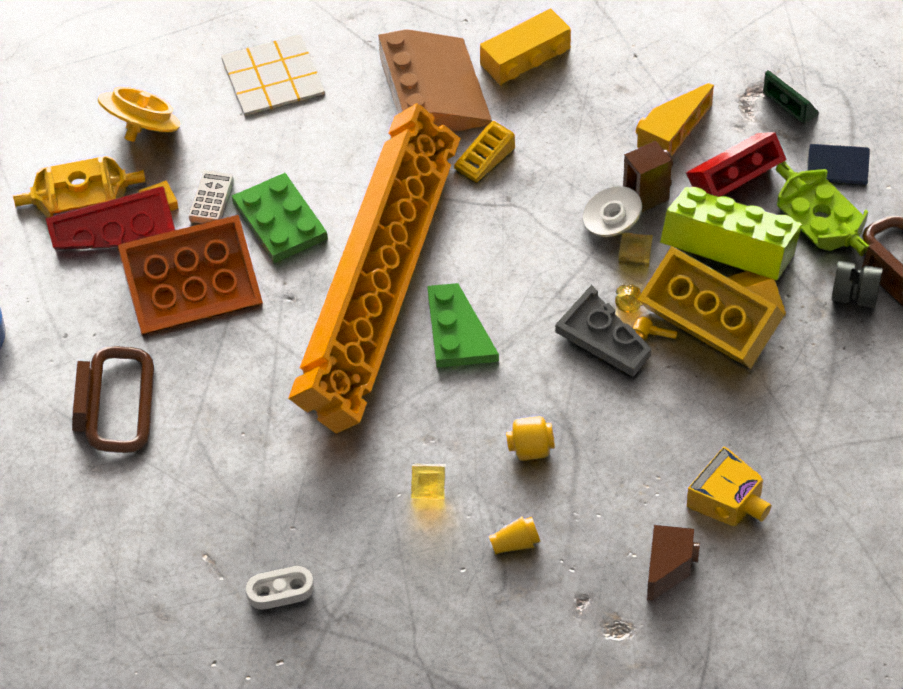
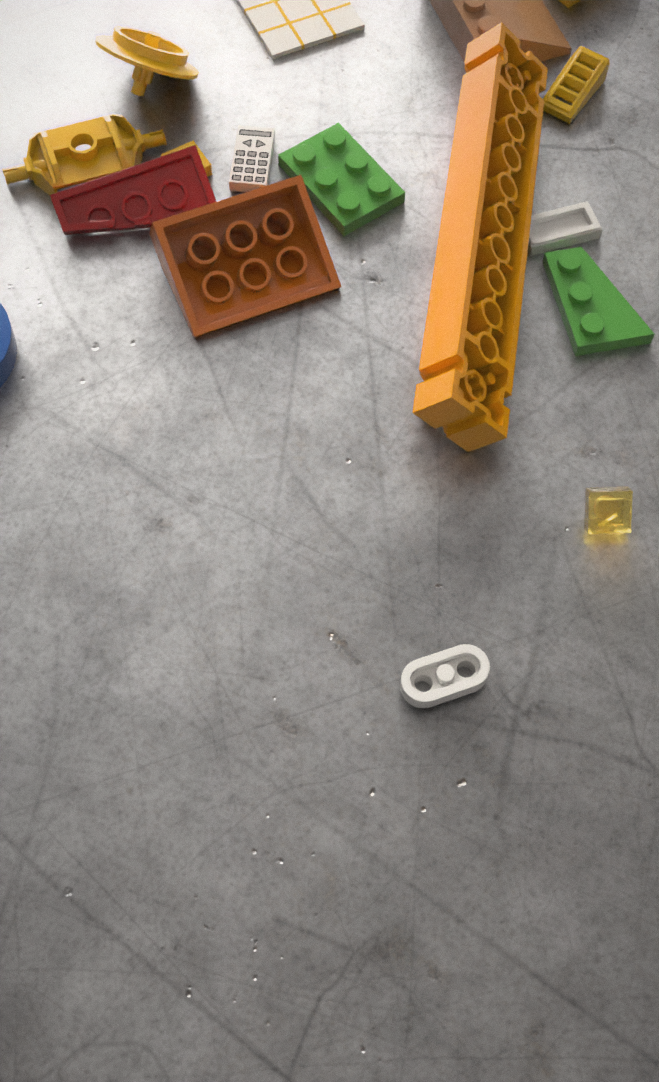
camera: 10 degrees left, 10 degrees up
reddish brown bar [72,346,154,453] -> none
none -> white tile [528,201,603,256]

